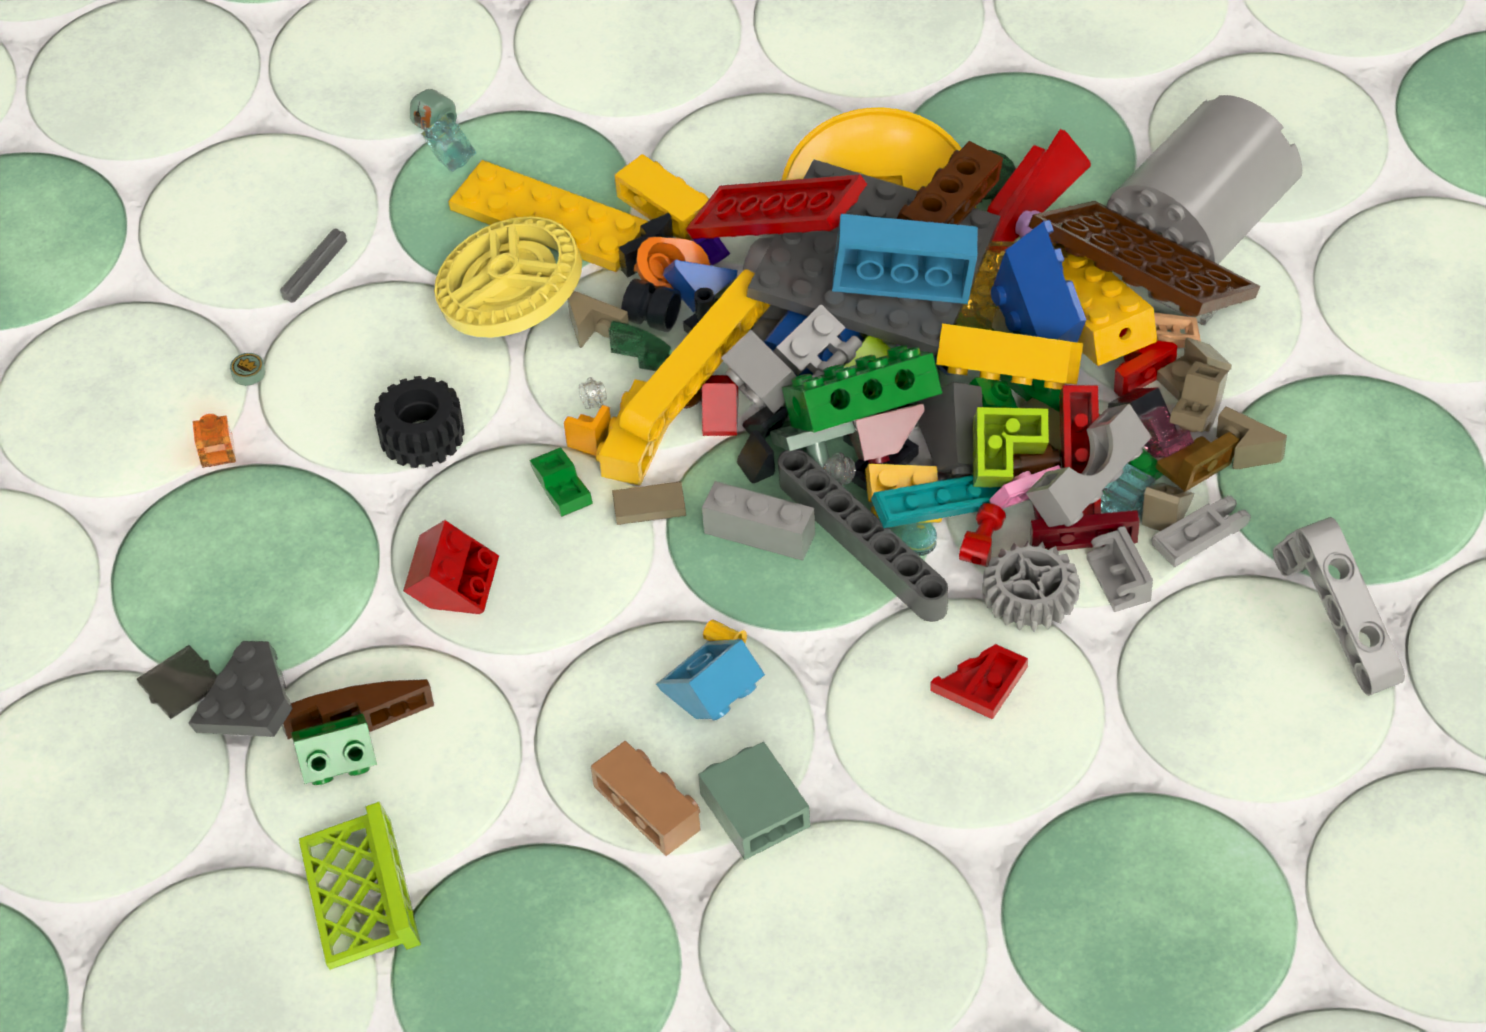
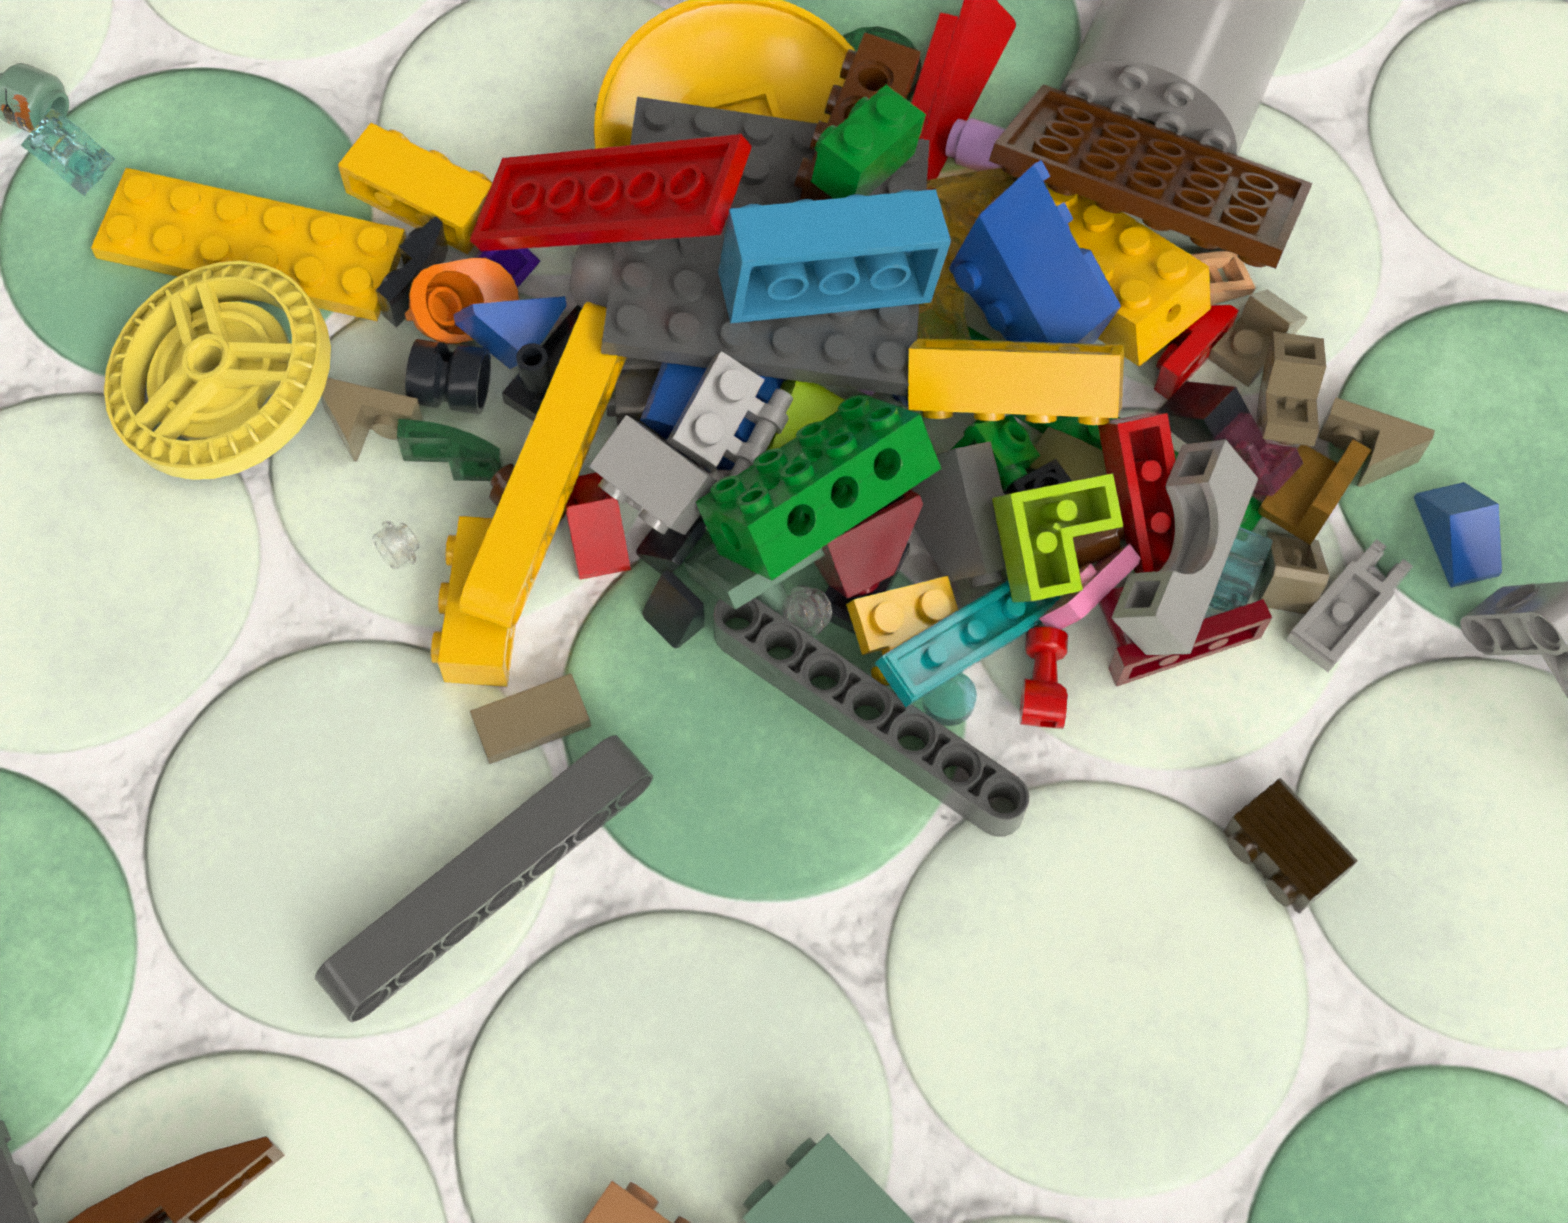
camera: 20 degrees left, 15 degrees up
black tyre [374,376,465,468] -> none
red slope [403,520,499,614] -> none
green slope [529,447,593,517] -> none
light orange panel [564,405,611,456] -> none
dark azure slope [656,639,765,721] -> none
light grey brick [702,481,815,560] -> none
yellow piece [703,620,747,643] -> none
red wing [930,644,1028,719] -> none
light grey gear [982,541,1080,632] -> none
light grey hinge [1087,526,1153,612] -> none
none -> dark grey beam [315,735,653,1023]
none -> green brick [811,85,926,199]
none -> dark brown brick [1224,778,1358,914]
none -> blue slope [1414,482,1502,588]

